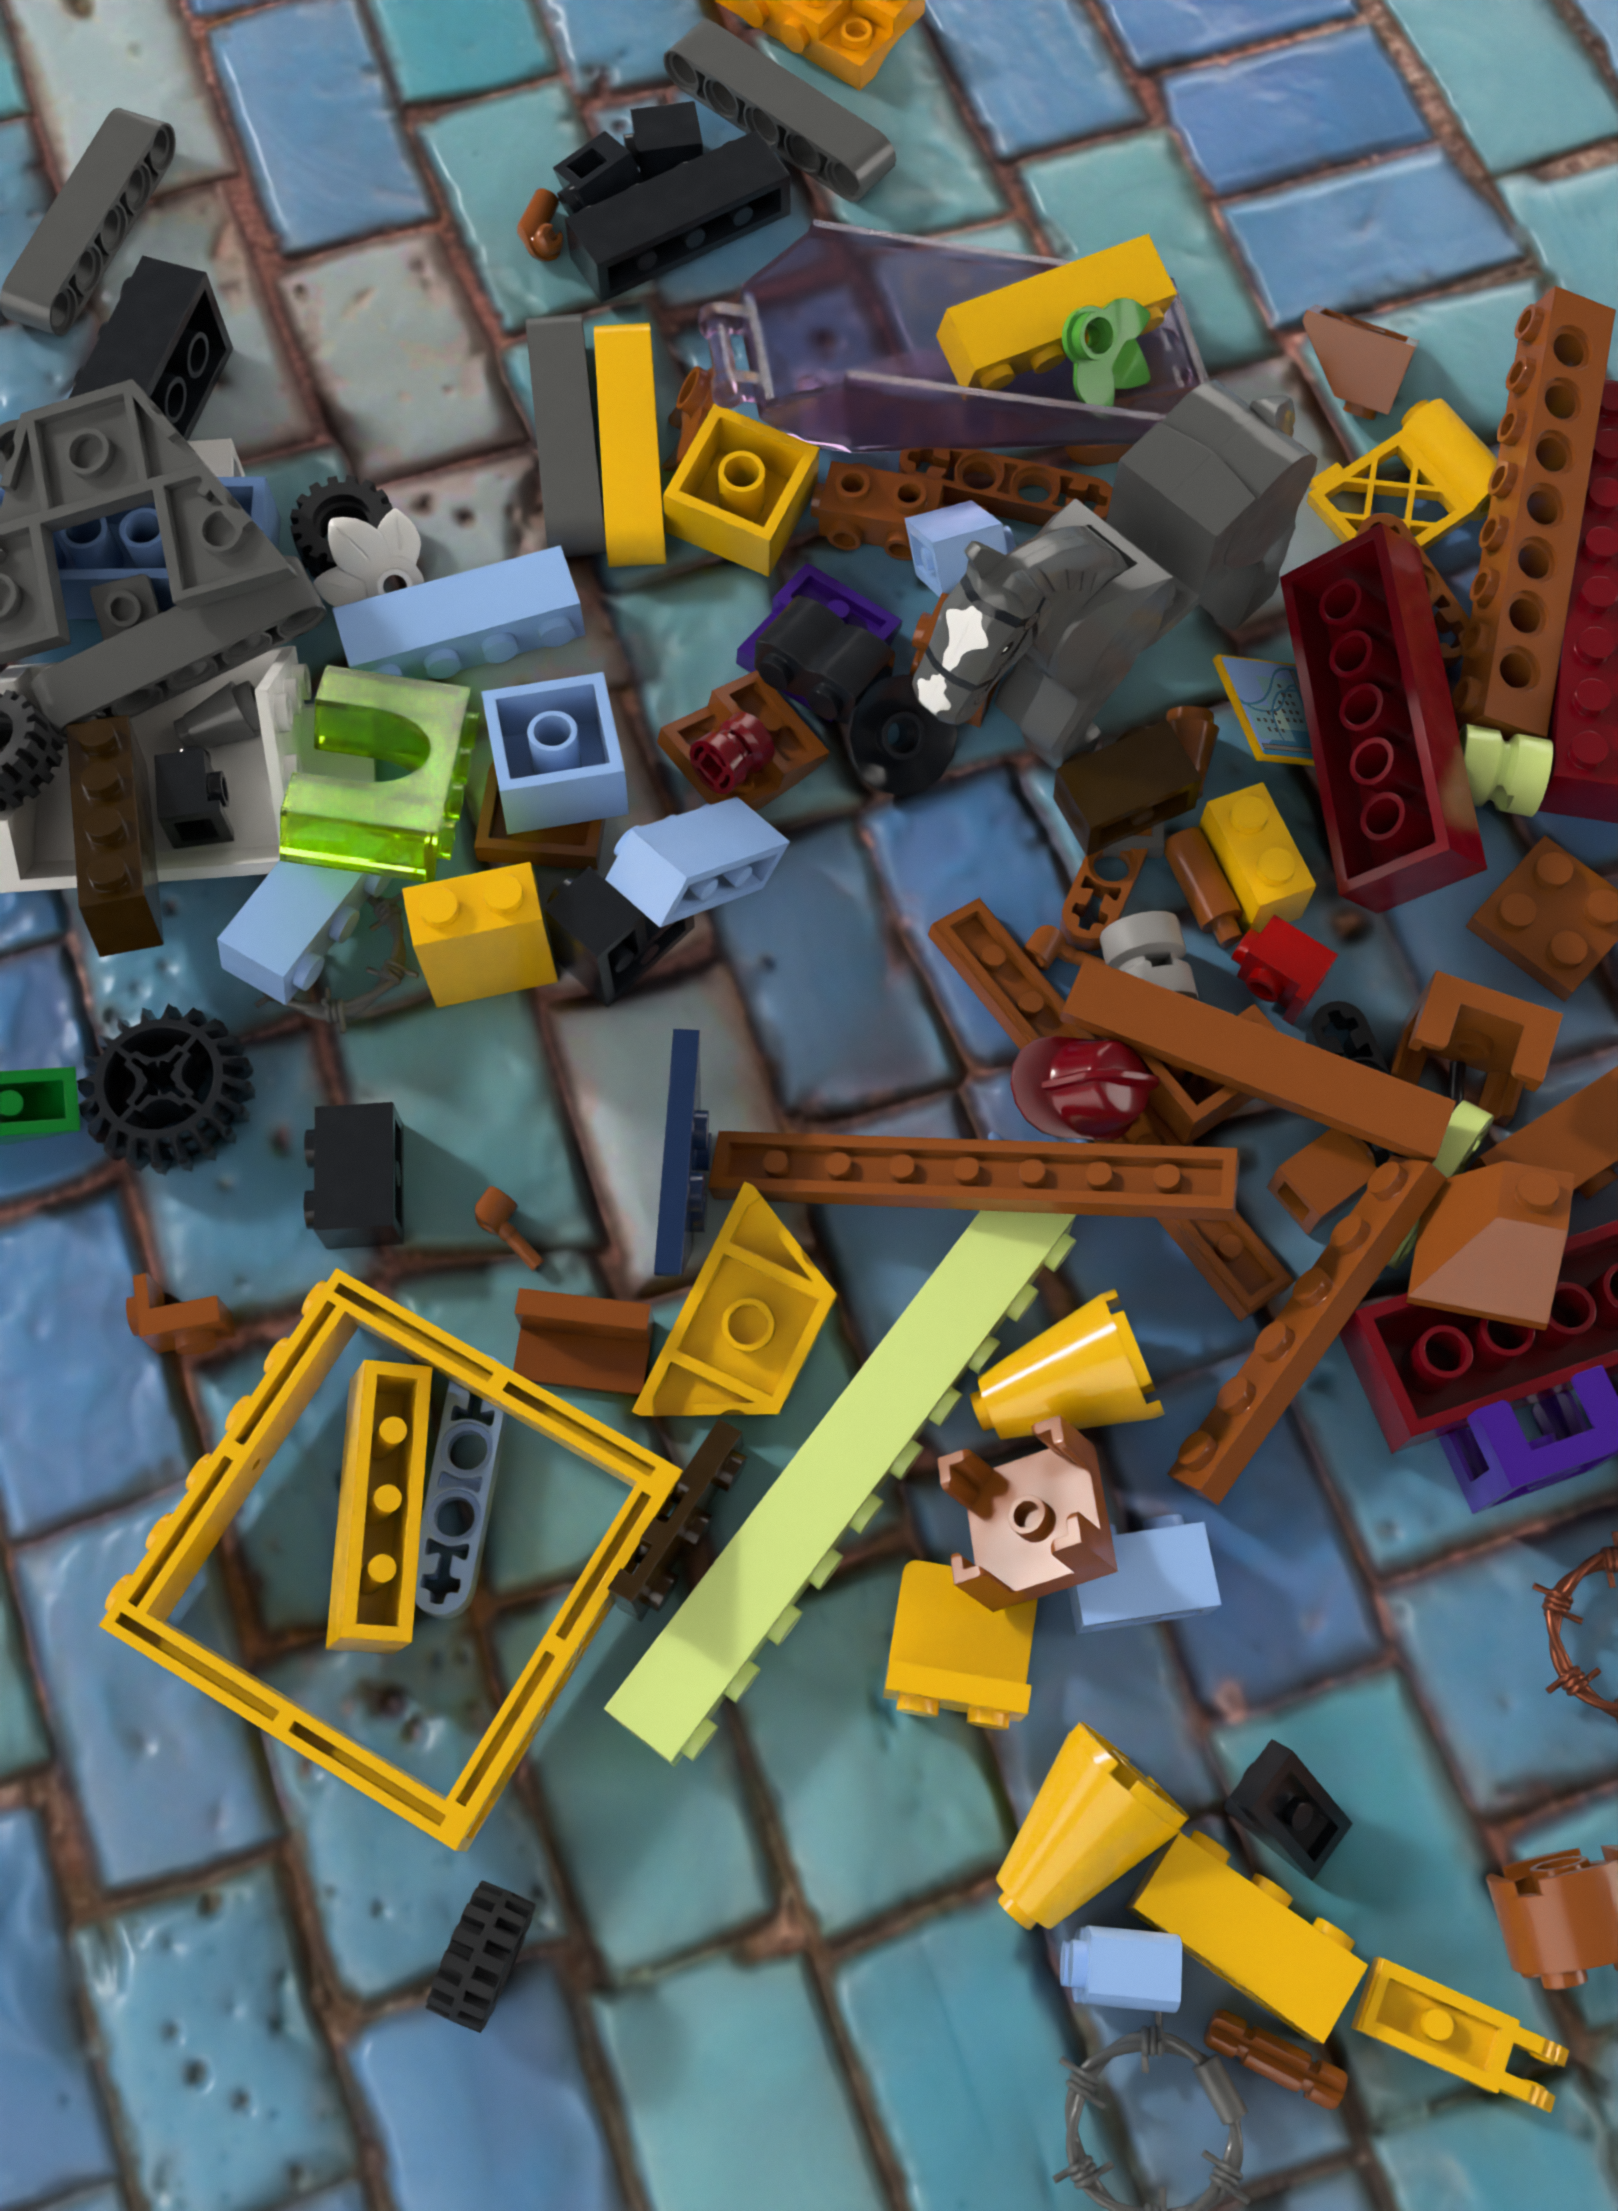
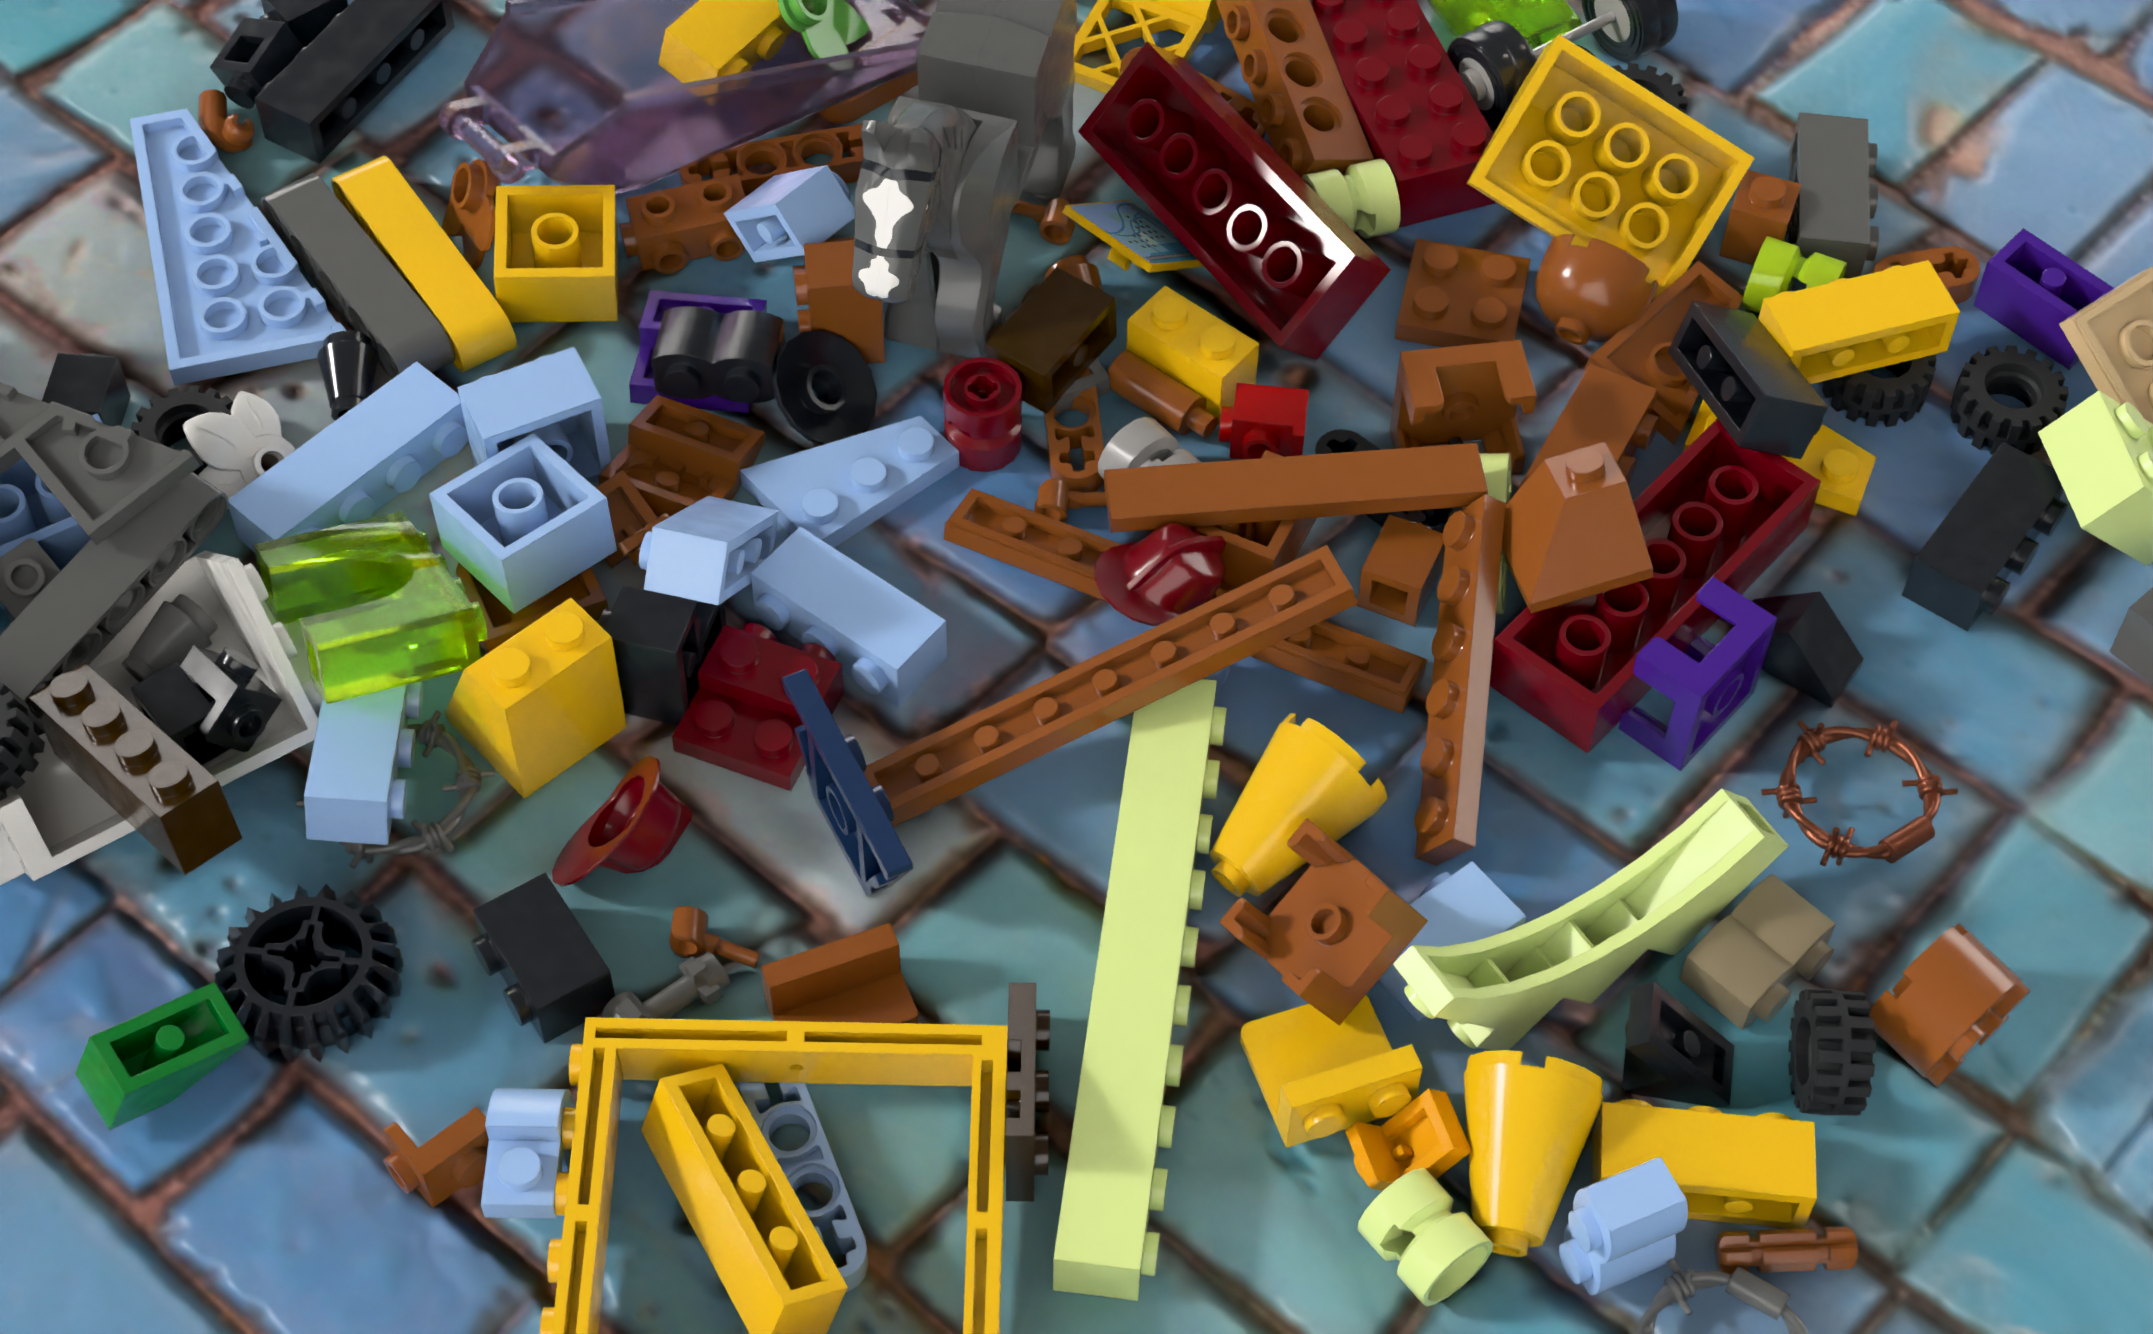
camera: 30 degrees left, 15 degrees down
yellow wing [631,1181,838,1417] -> none
dark red wheel [689,712,775,794] -> none
yellow hinge [1350,1957,1570,2113] -> none
none -> black brick [42,353,131,427]
none -> light blue wing [130,108,346,386]
none -> black bracket [180,645,282,752]
none -> black cone [317,331,379,421]
none -> light blue brick [457,347,612,484]
none -> light blue brick [481,1088,574,1219]
none -> dark red piece [552,756,692,887]
none -> dark orange bracket [595,470,669,568]
none -> dark grey bar [602,952,731,1019]
none -> dark red plate [672,623,844,791]
none -> light blue wing [740,416,959,548]
none -> light blue brick [751,526,947,706]
none -> dark red wheel [943,357,1022,472]
none -> dark orange hand [1011,198,1075,245]
none -> light orange bracket [1345,1088,1472,1191]
none -> yellowish green wheel [1358,1168,1494,1306]
none -> yellowish green arch [1393,788,1789,1051]
none -> dark tan brick [1679,874,1836,1030]
none -> black tyre [1788,989,1876,1116]

